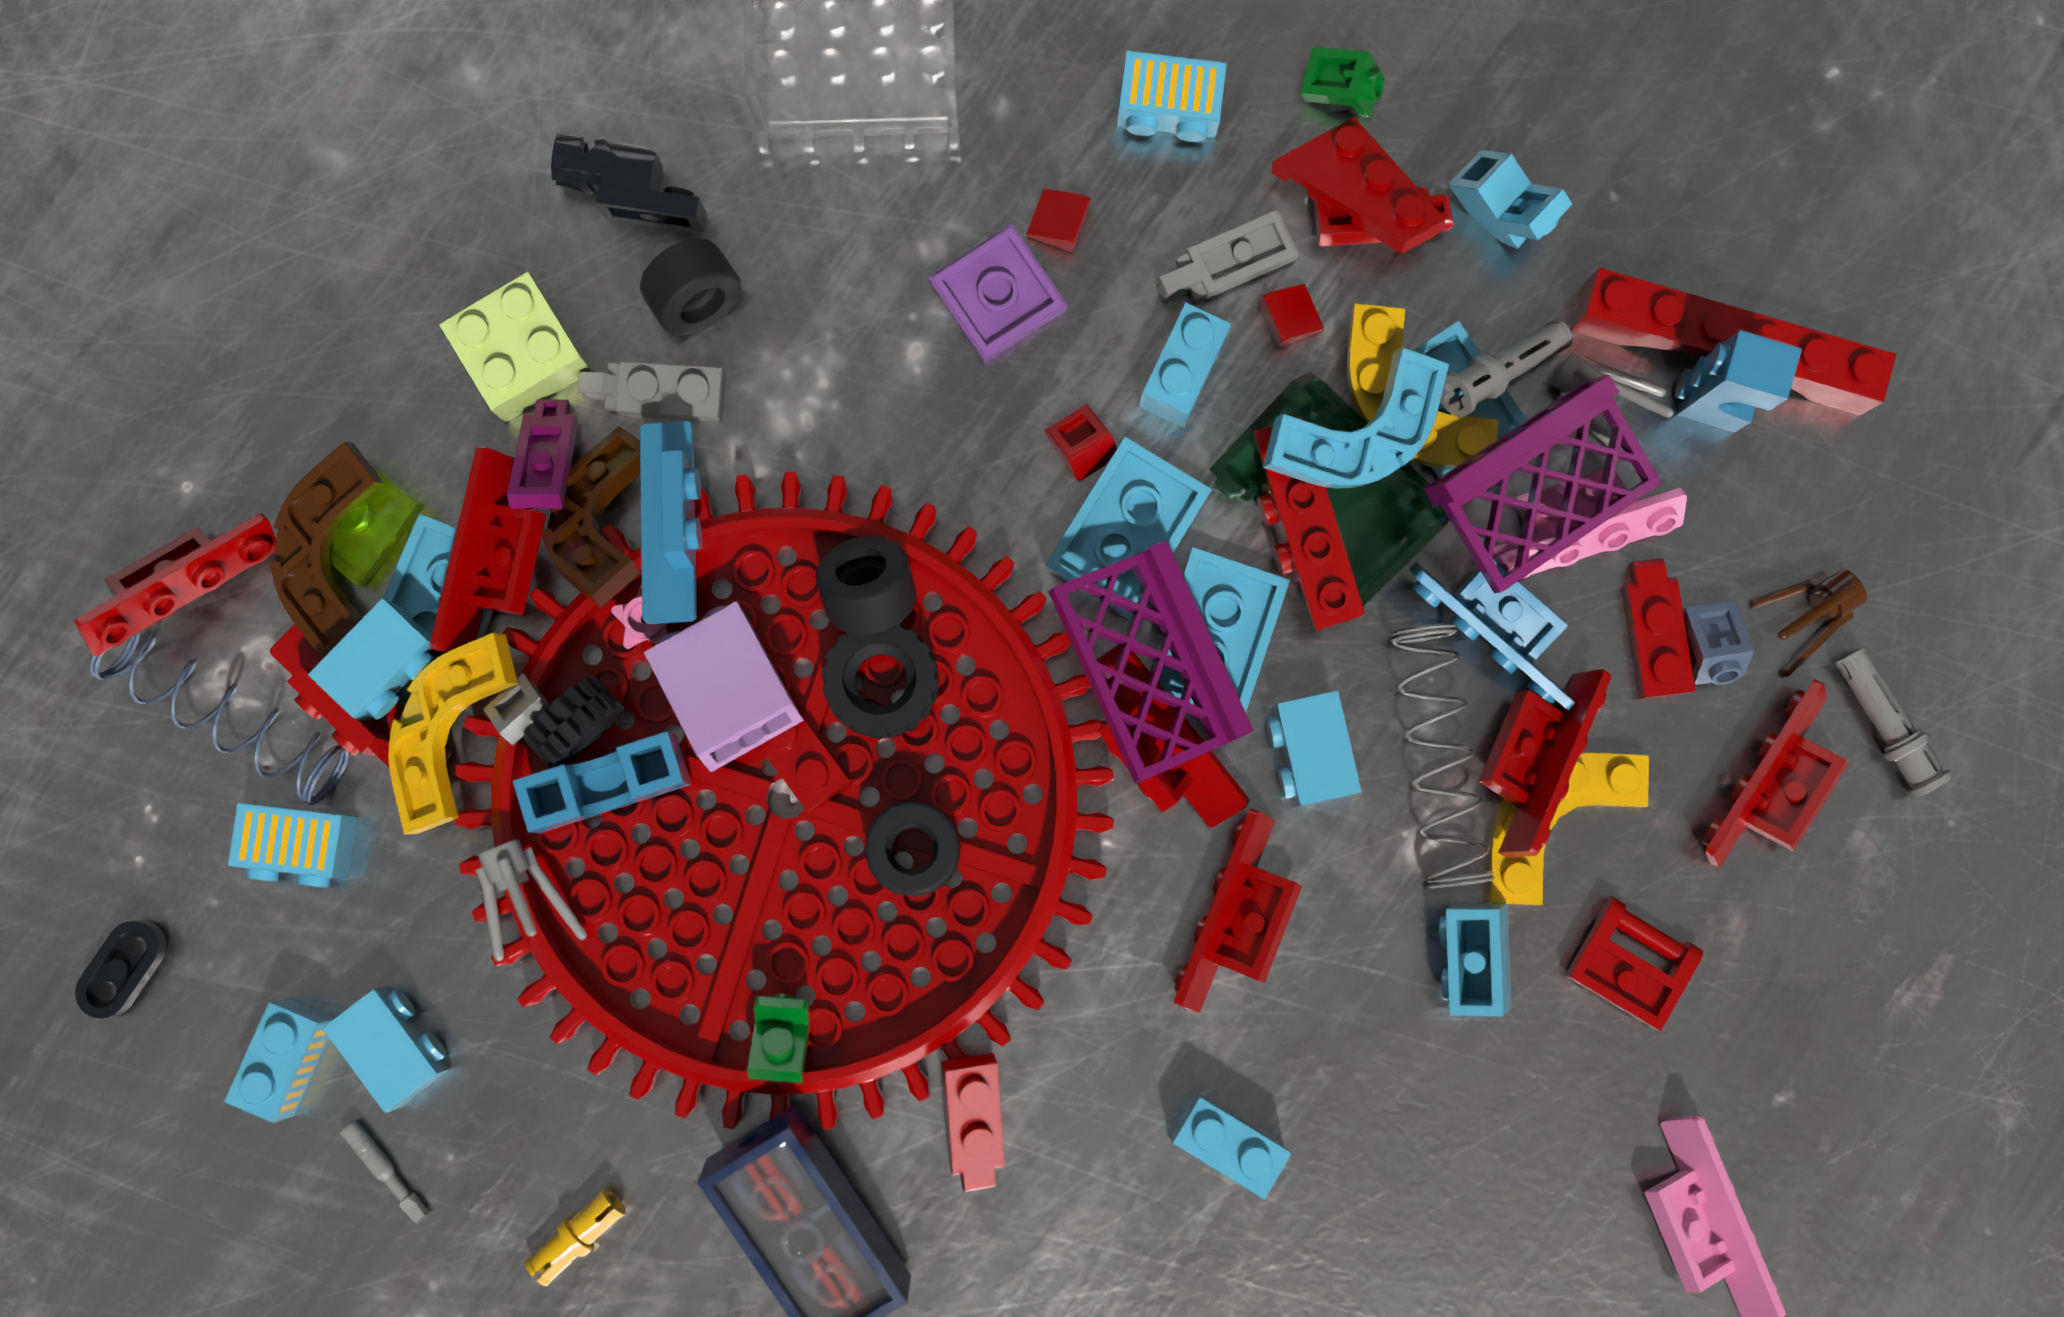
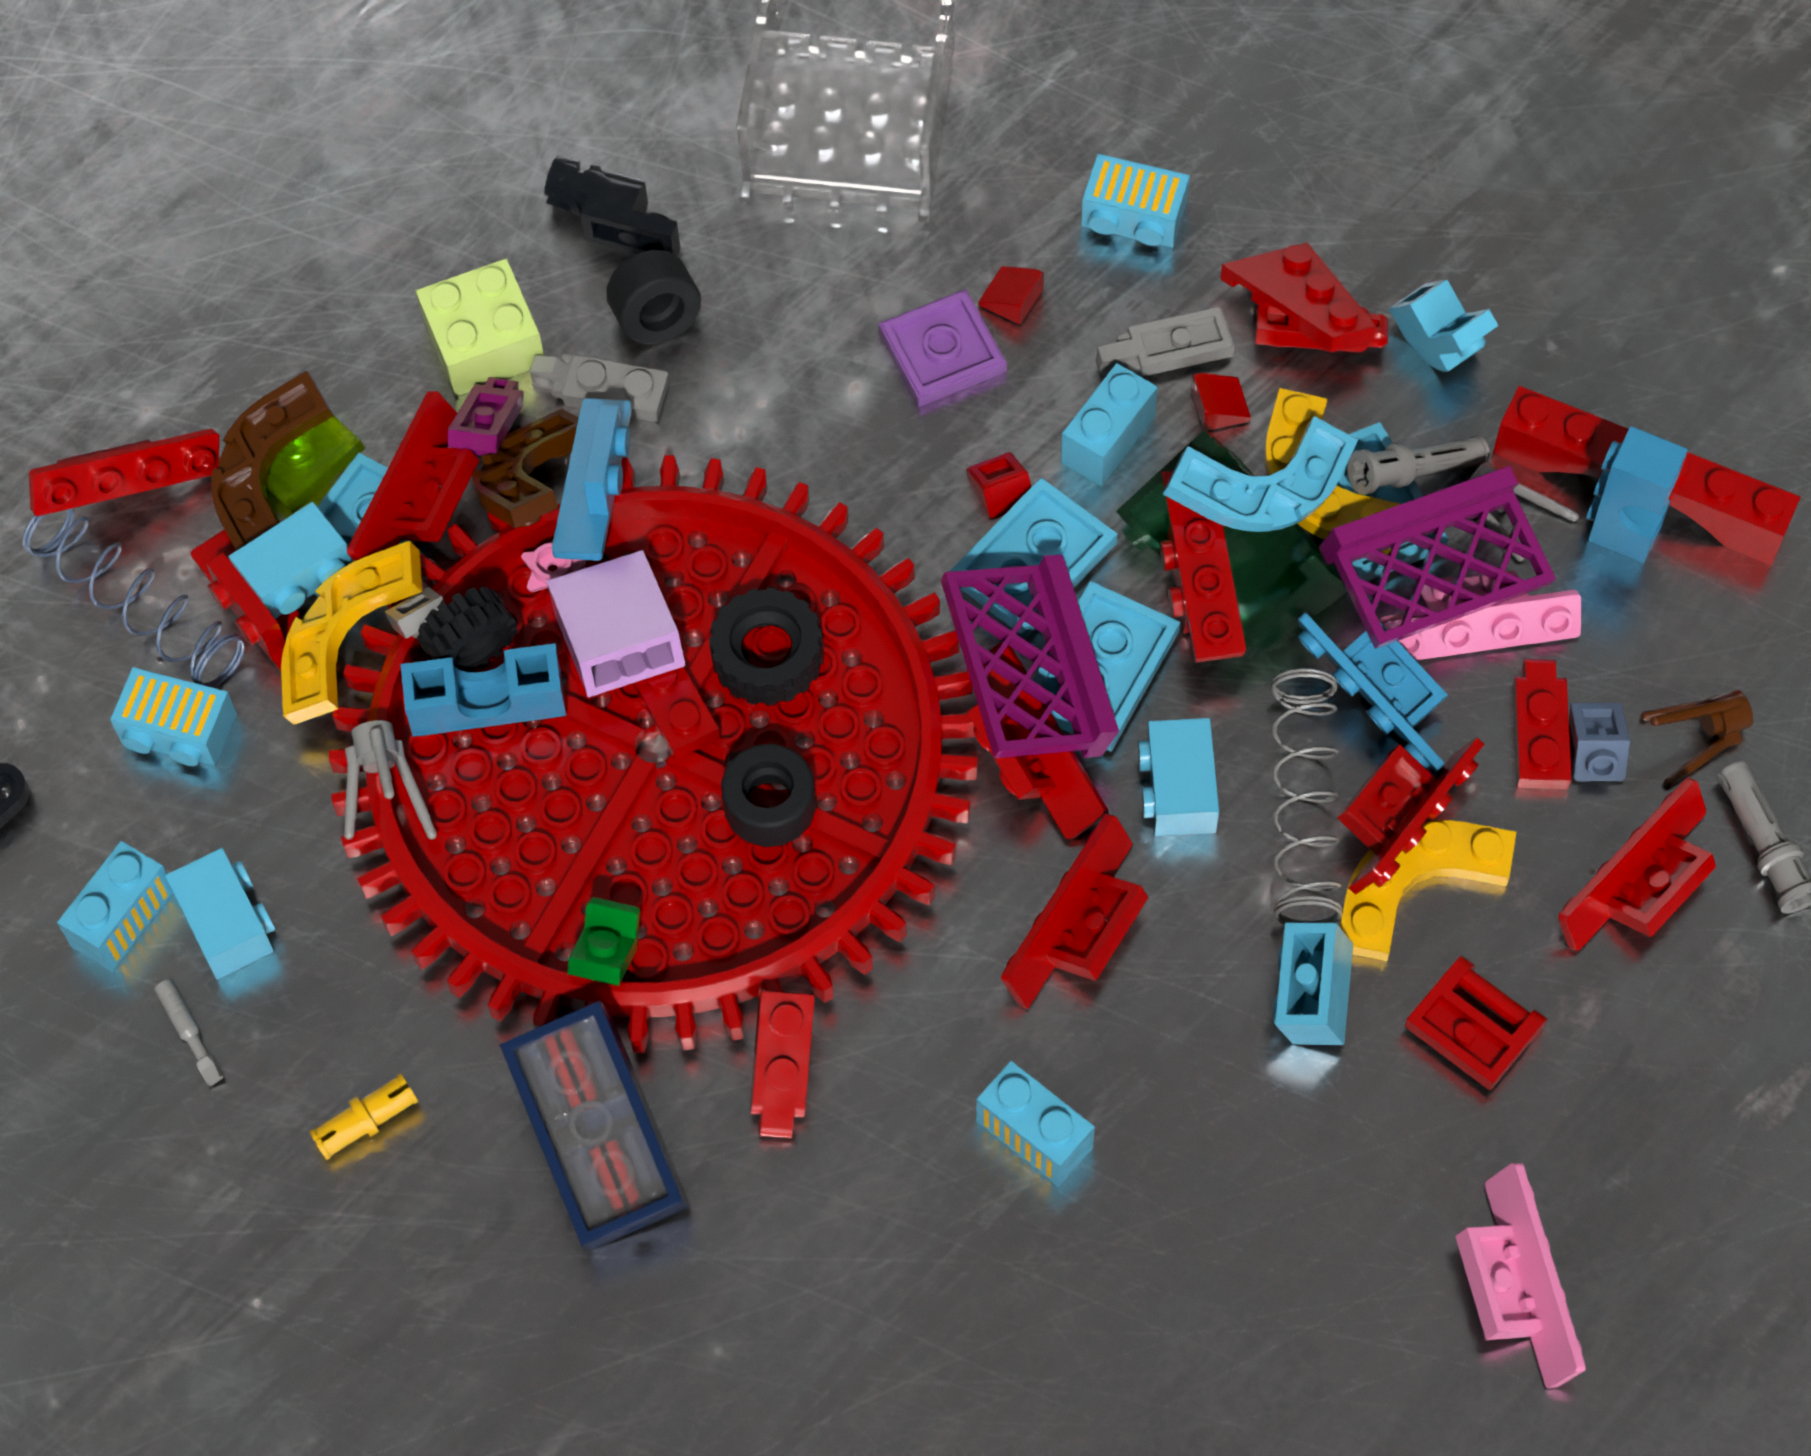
camera: 15 degrees right, 20 degrees down
black tyre [816,536,917,636] -> none
green bracket [1300,47,1384,118] -> none

